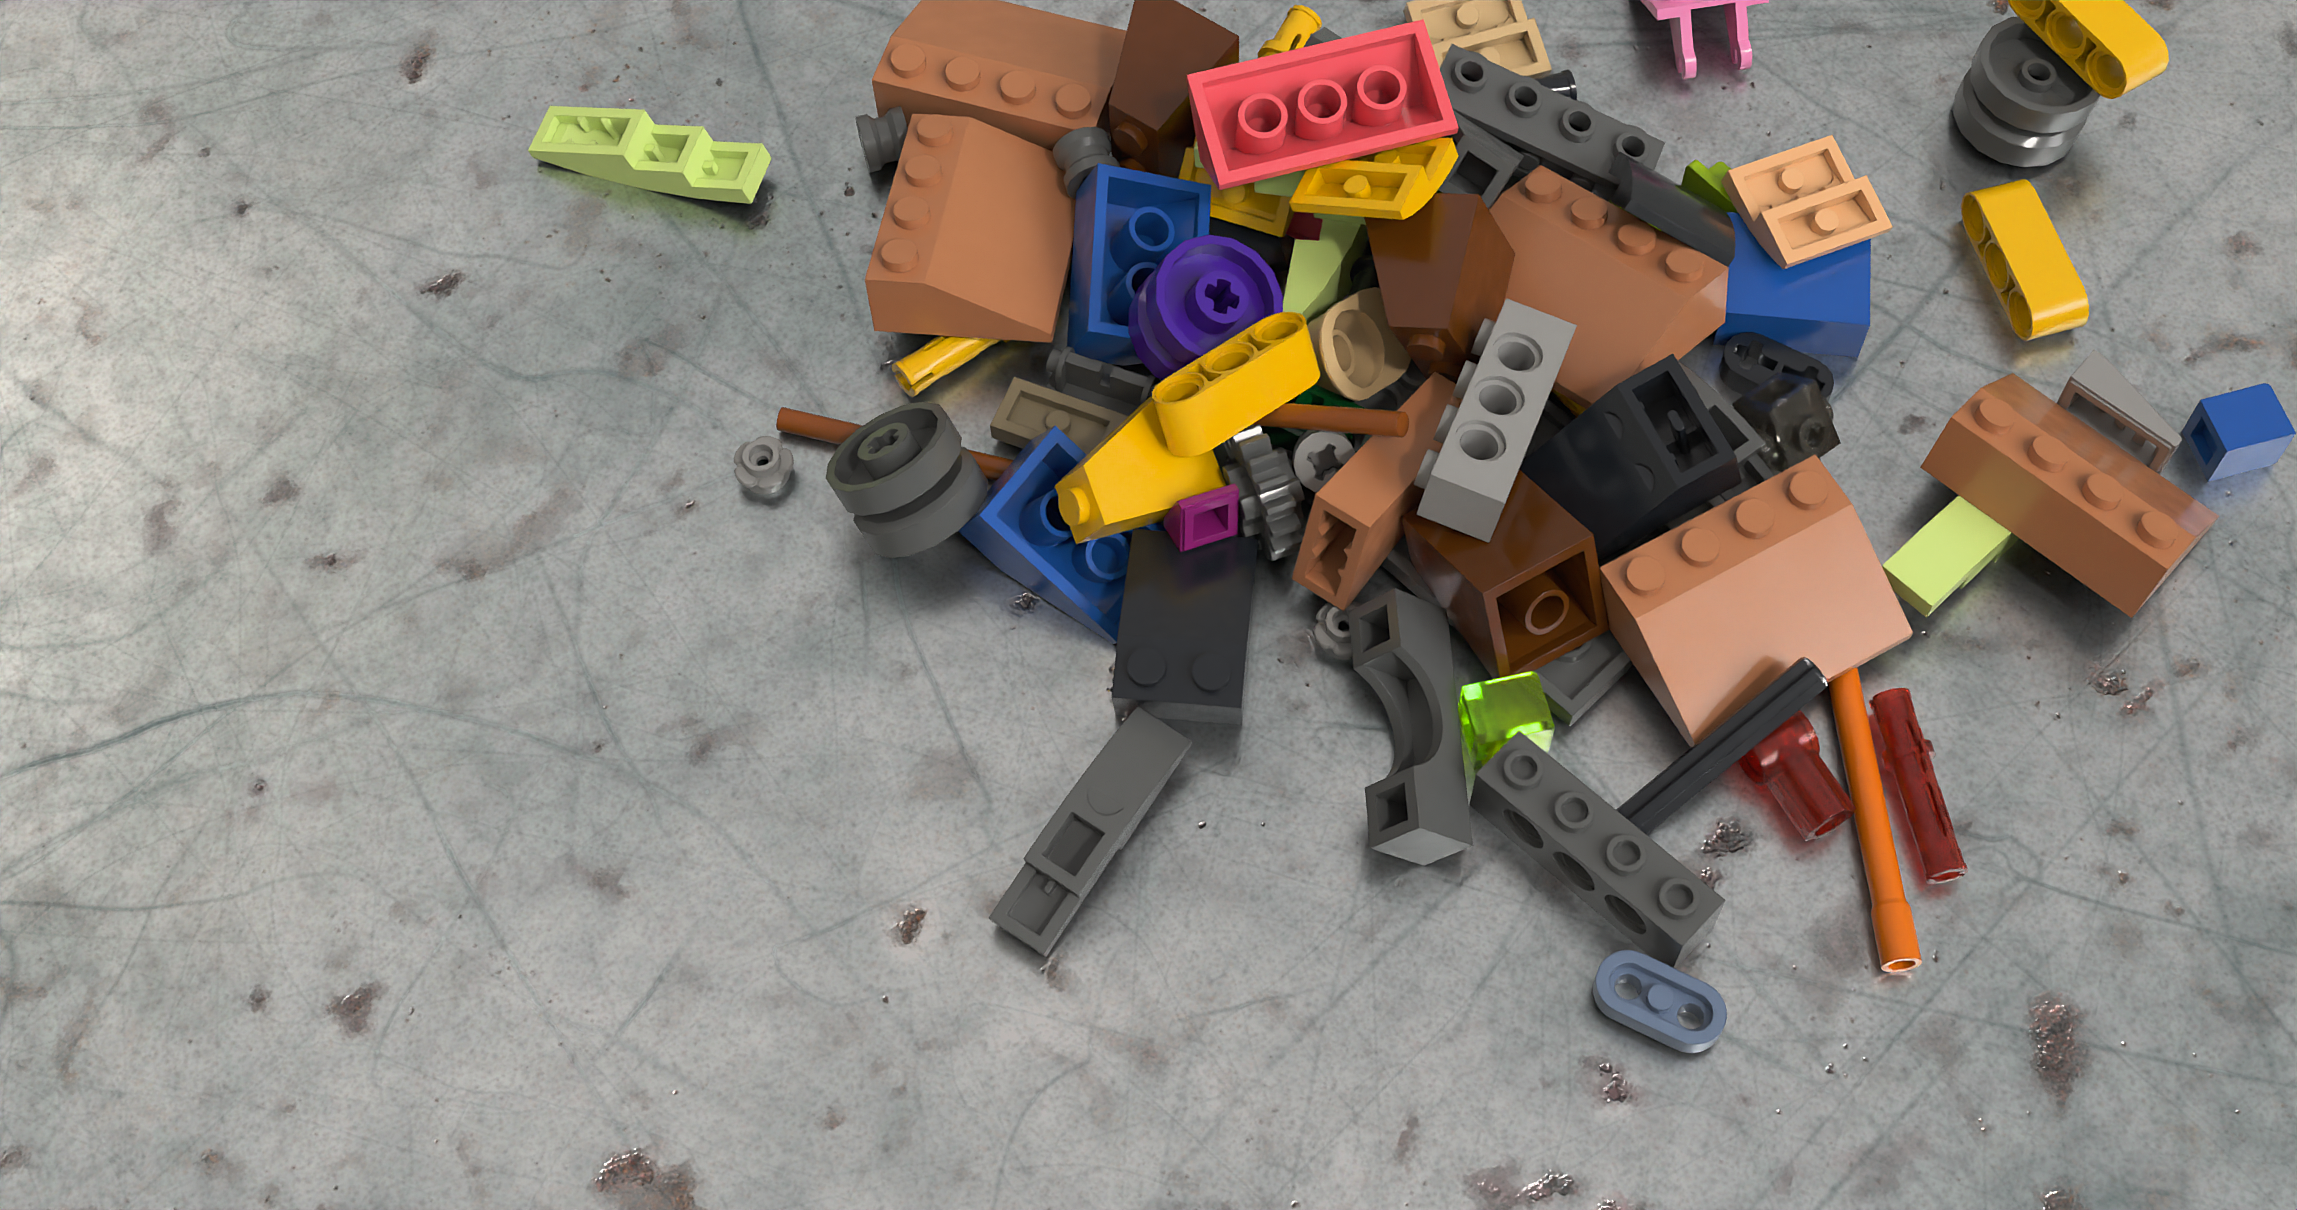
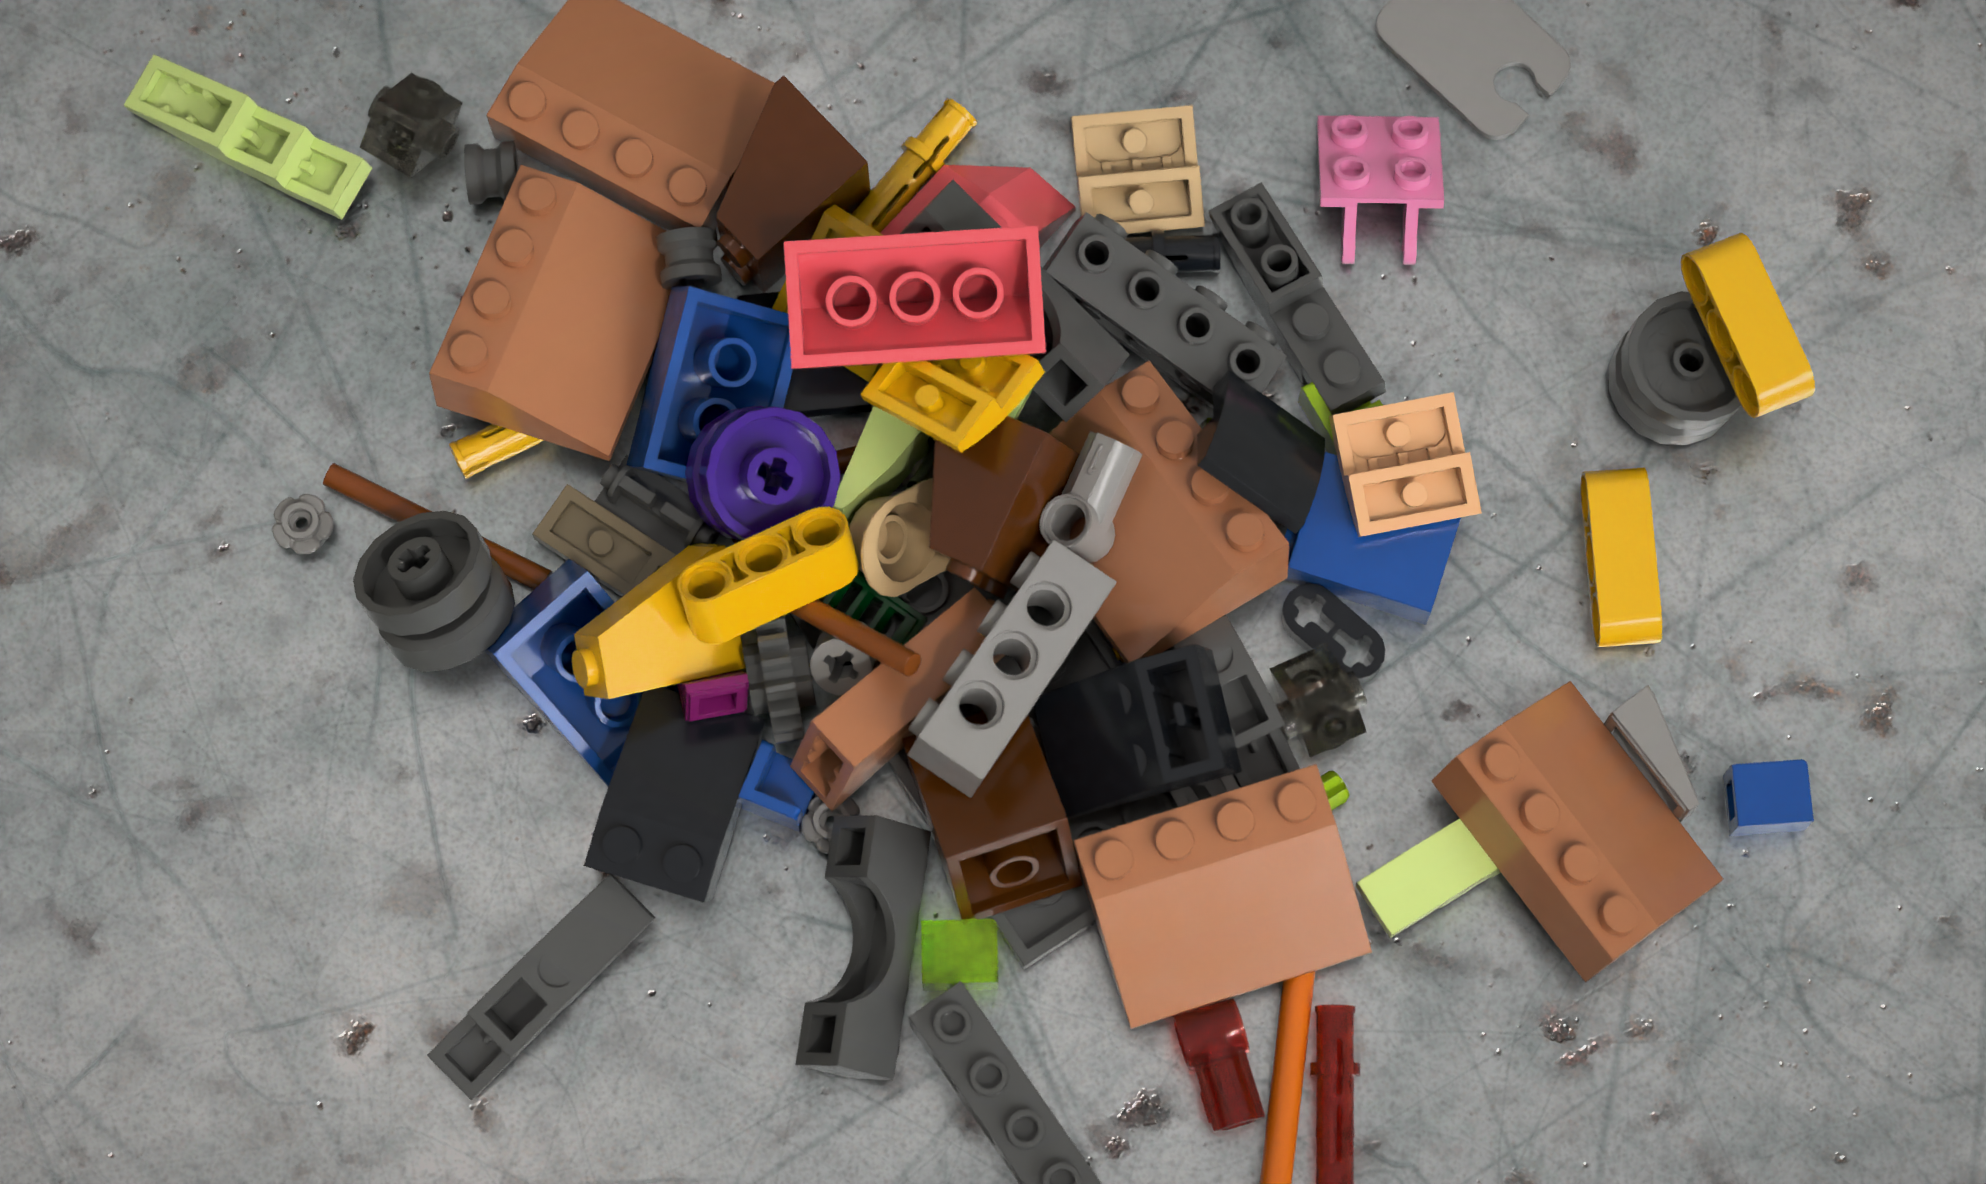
camera: 10 degrees right, 15 degrees up
black axle [1616,657,1828,835] -> none
none -> clear smoke brick [359,72,463,178]
none -> blue panel [738,740,815,832]
none -> light grey piece [1040,431,1143,563]
none -> dark grey slope [1208,182,1386,415]

